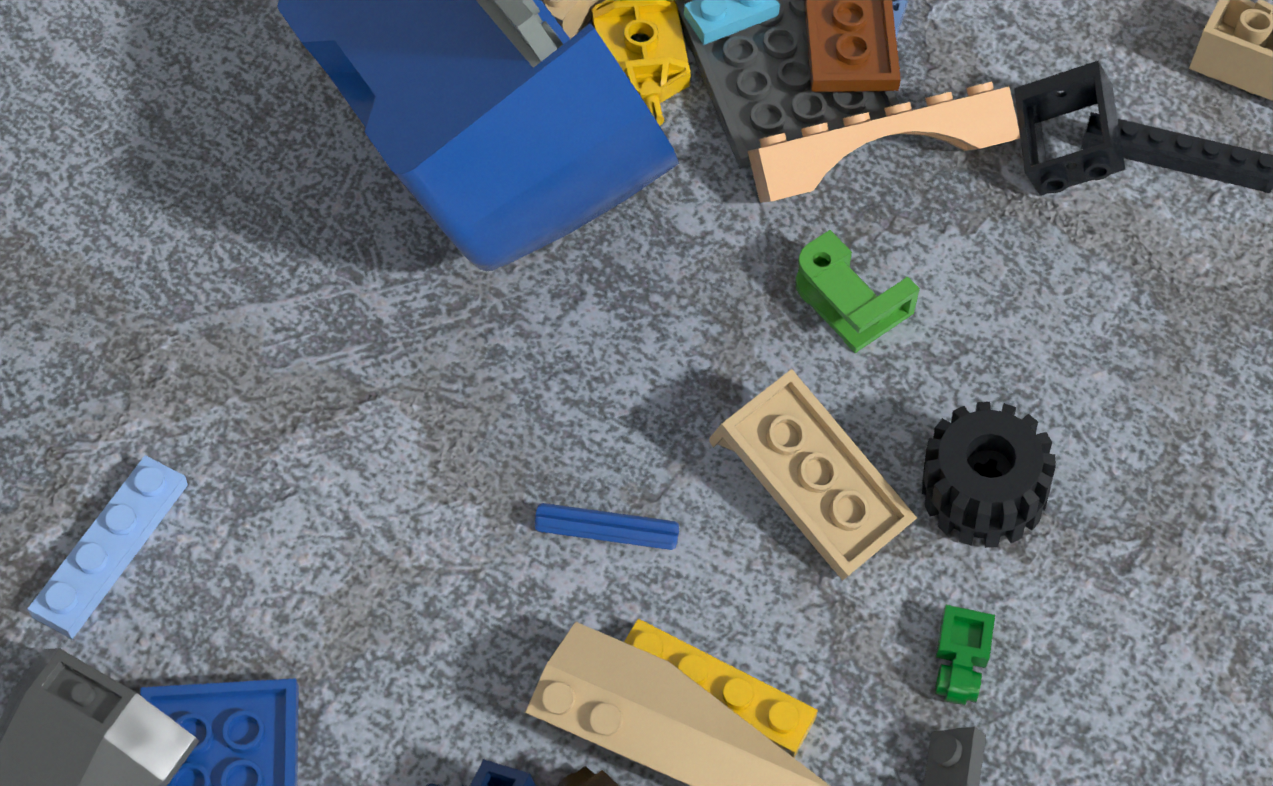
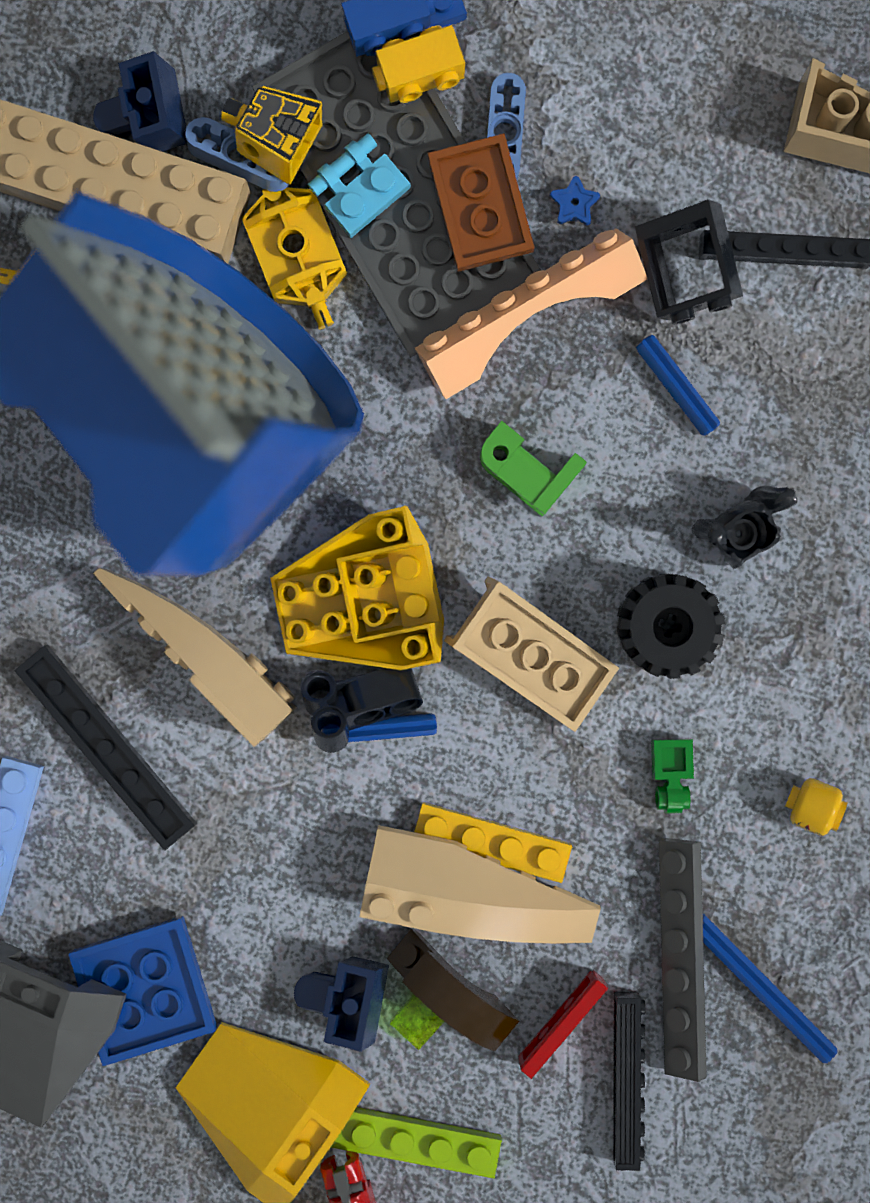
camera: 10 degrees left, 30 degrees up
none -> black plate [14,645,197,851]
none -> tan wedge [93,568,297,747]
none -> yellow wedge [270,506,444,670]
none -> black piece [300,668,423,753]
none -> blue plate [550,176,600,225]
none -> blue axle [636,335,720,436]
none -> black hair [691,485,797,570]
none -> yellow head [785,778,848,836]

